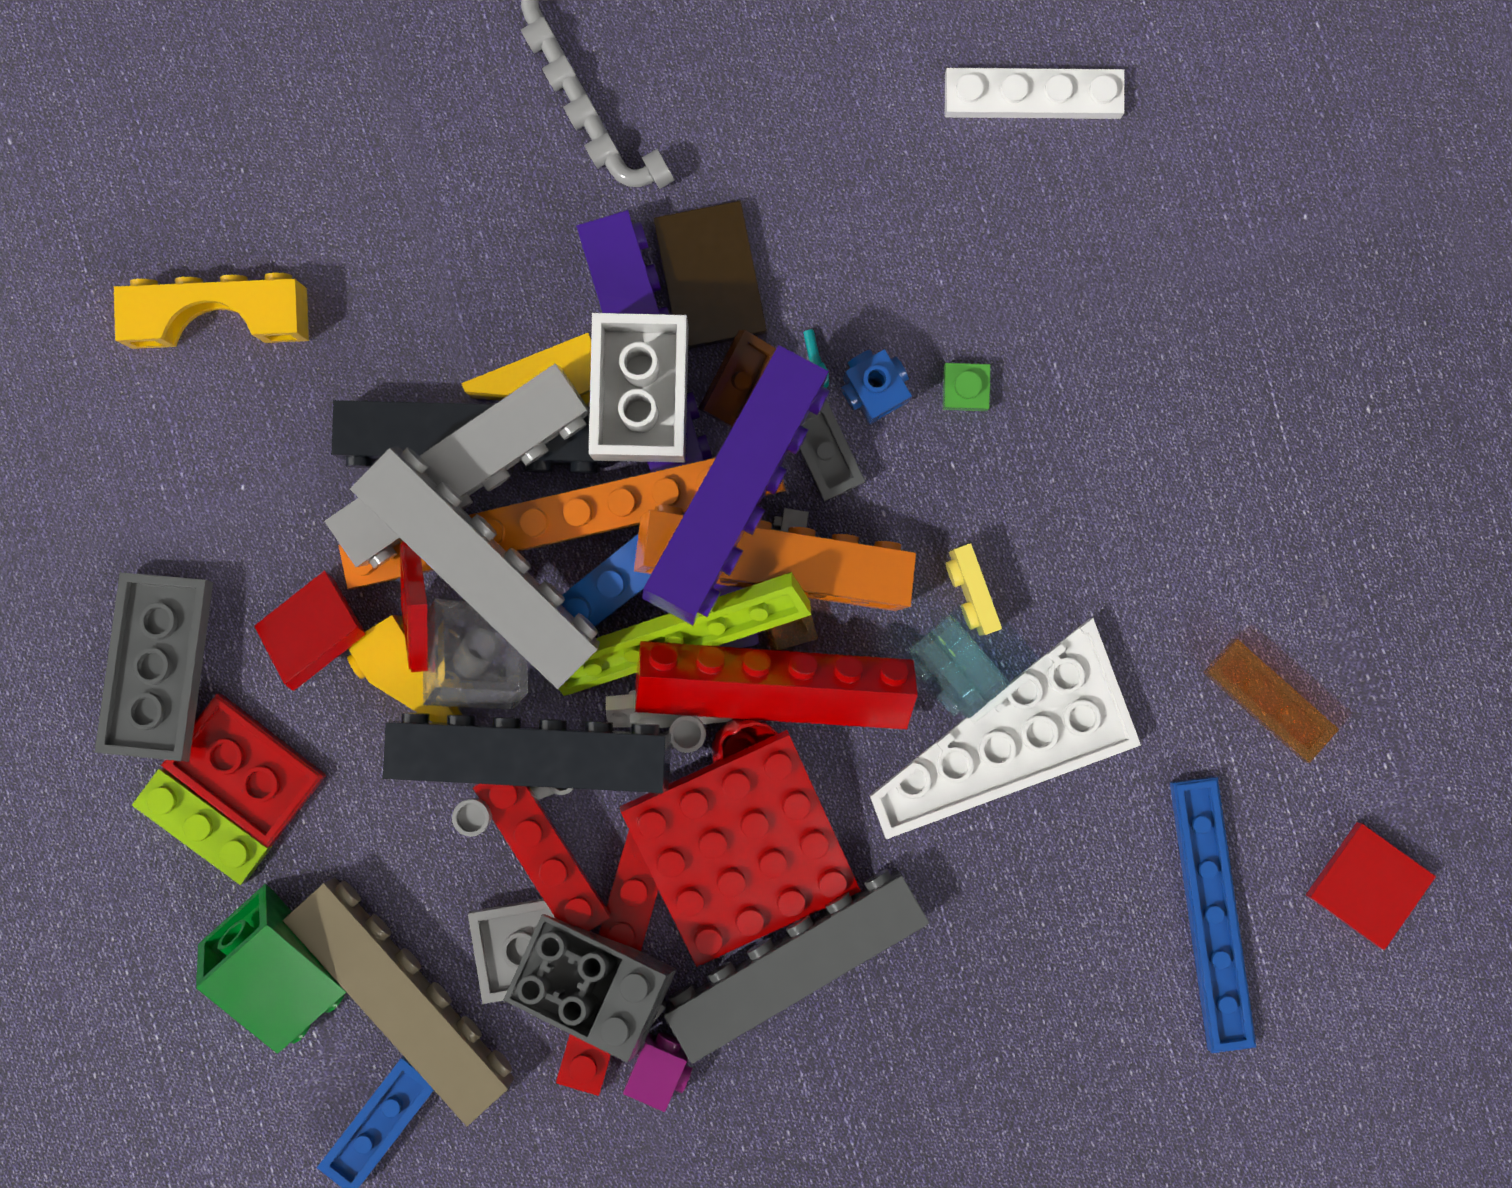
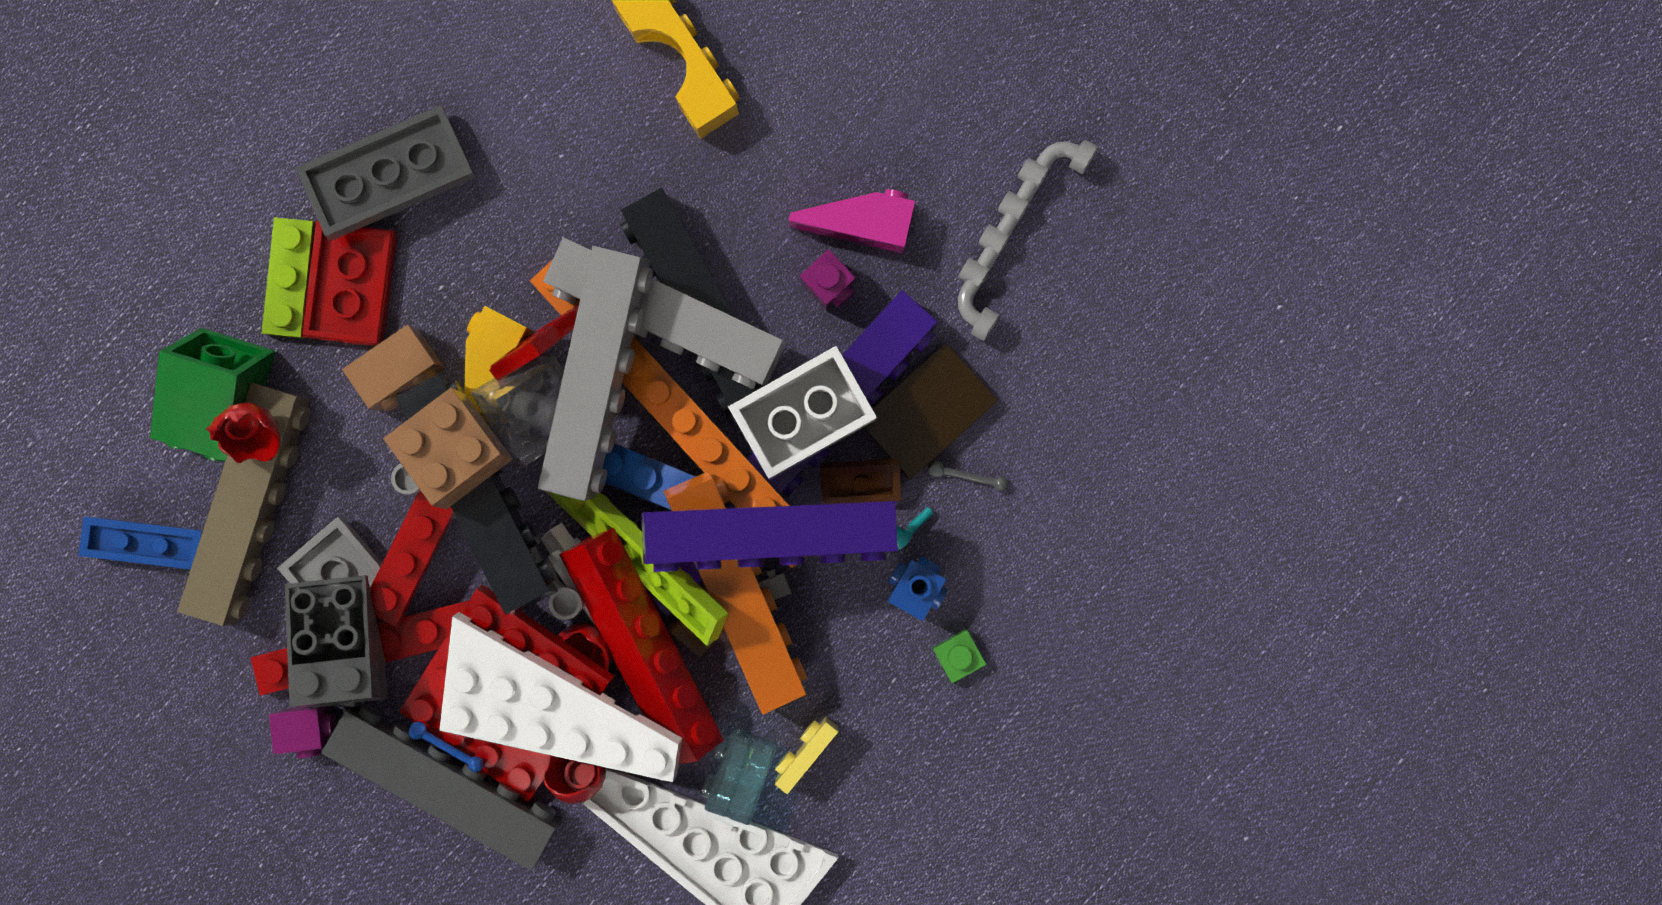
camera: 60 degrees right, 0 degrees up
red tile [254,570,366,691] -> none
yellow slope [462,333,591,407] -> none
dark grey plate [799,401,865,502] -> none
white plate [945,68,1124,119] -> none
none -> red hair [206,402,280,463]
none -> medium nougat brick [342,324,444,412]
none -> medium nougat brick [383,387,513,509]
none -> blue hinge [409,722,484,772]
none -> white wing [439,612,682,782]
none -> red hair [543,755,606,804]
none -> dark pink slope [788,189,915,254]
none -> magenta brick [799,249,856,311]
none -> dark grey hinge [928,460,1009,491]

